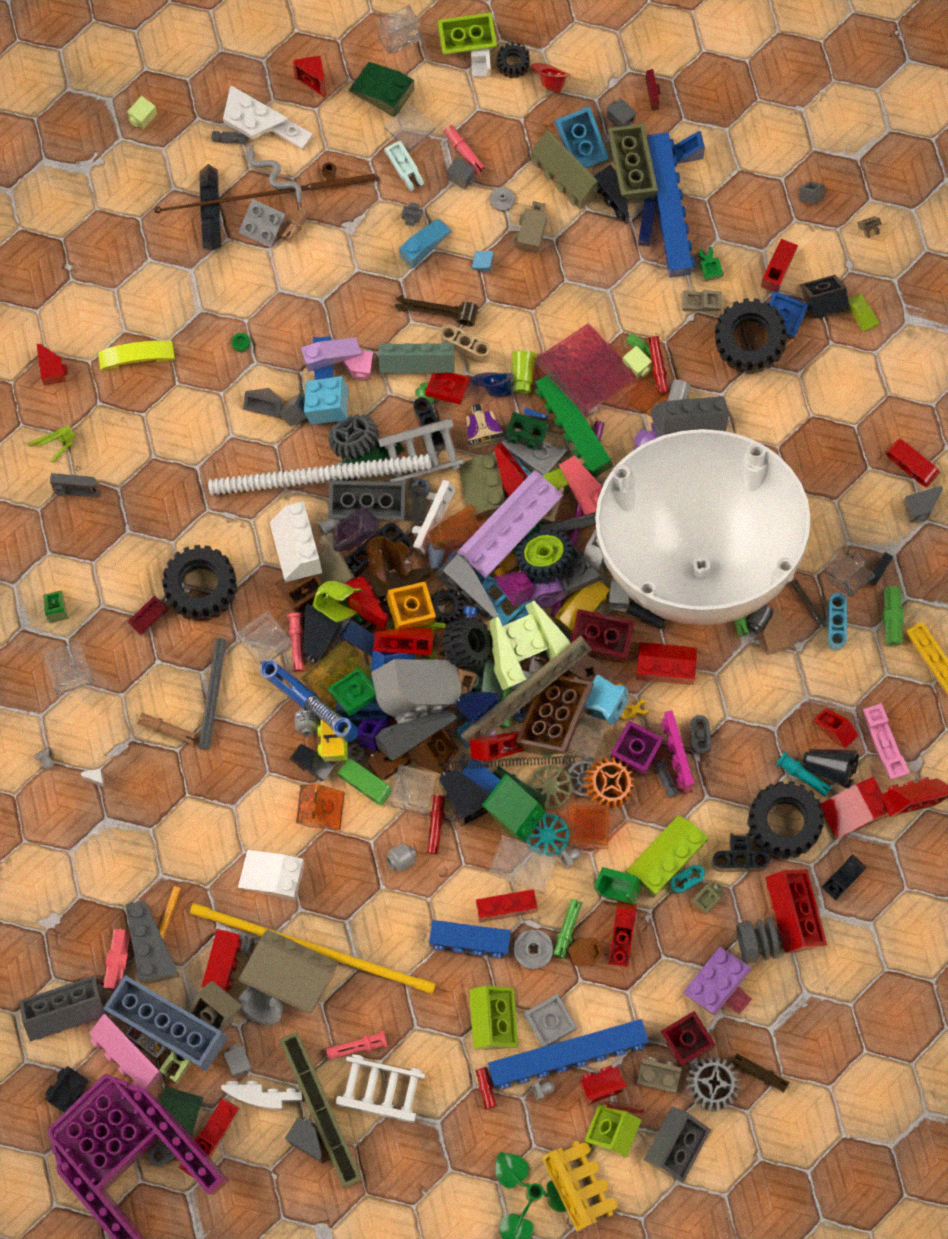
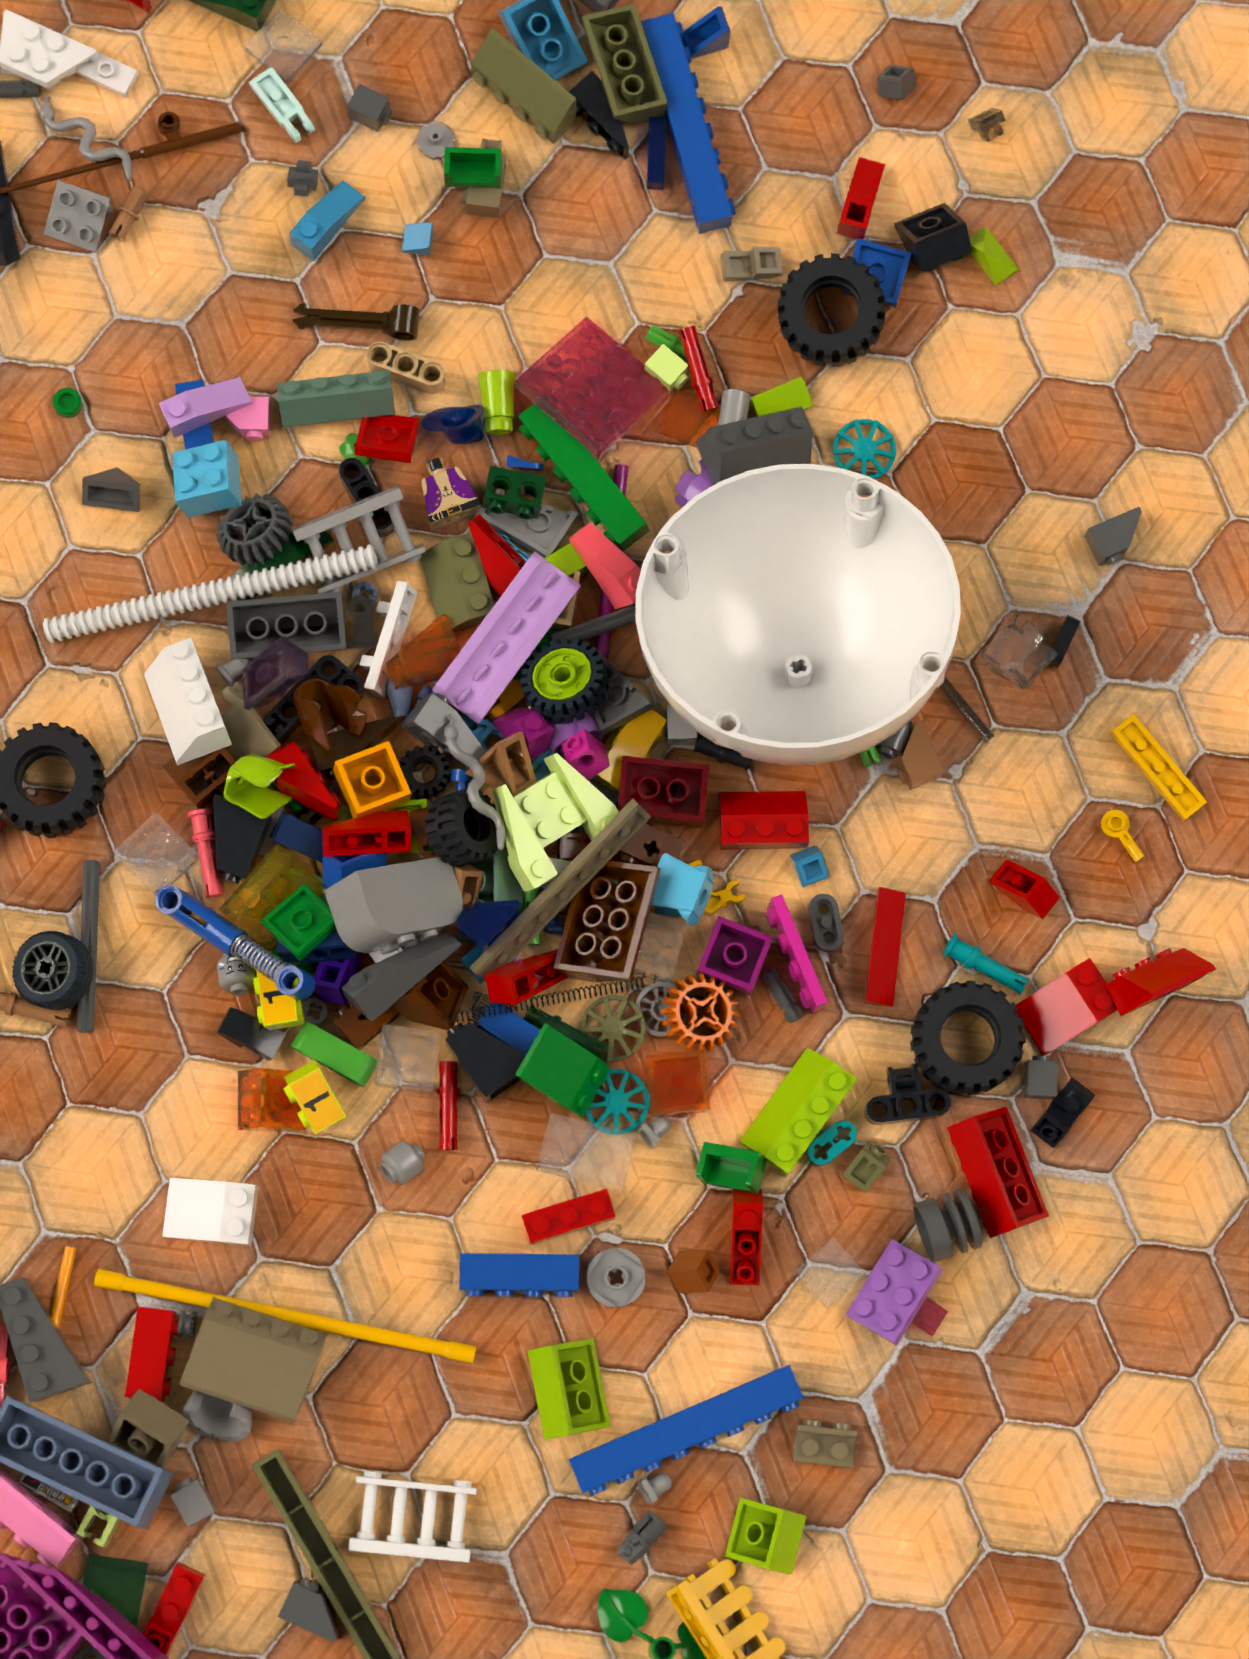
camera: 15 degrees left, 5 degrees up
white slope [221,1081,303,1111] -> none
dark grey panel [279,394,307,426] -> none
coral pin [326,1030,388,1060] -> none
coral pin [443,125,485,174] -> none
red pin [475,1067,497,1110] -> none
light grey tile [523,994,578,1047] -> none
bright green pin [553,899,583,959] -> none
red slope [579,1065,627,1105] -> none
white slope [583,529,604,571] -> none
clear red piece [605,1101,644,1114] -> none
dark grey slope [644,1106,711,1183] -> none
dark red slope [660,1011,715,1068] -> none
light grey gear [687,1056,741,1111] -> none
green plate [699,247,723,282] -> none
dark brown pin [731,1053,790,1093] -> none
black cone [803,749,859,788] -> none
medium azure beam [827,593,847,651] -> none
bright pink slope [863,703,909,780] -> none
bright green piece [883,586,904,646] -> none
red beam [886,438,940,488] -> none
none -> wheel [12,931,94,1010]
none -> yellow brick [283,1060,346,1134]
none -> green panel [444,147,502,188]
none -> light grey animal [444,714,506,850]
none -> medium nougat slope [464,731,537,796]
none -> dark pink brick [562,729,610,781]
none -> dark grey hinge [617,1509,669,1565]
none -> lime slope [750,376,813,417]
none -> dark azure slope [790,845,830,887]
none -> clear piece [795,1237,866,1308]
none -> teal wheel [833,419,896,479]
none -> red slope [864,887,906,1007]
none -> dark grey brick [1023,1055,1058,1100]
none -> yellow plate [1101,810,1145,863]

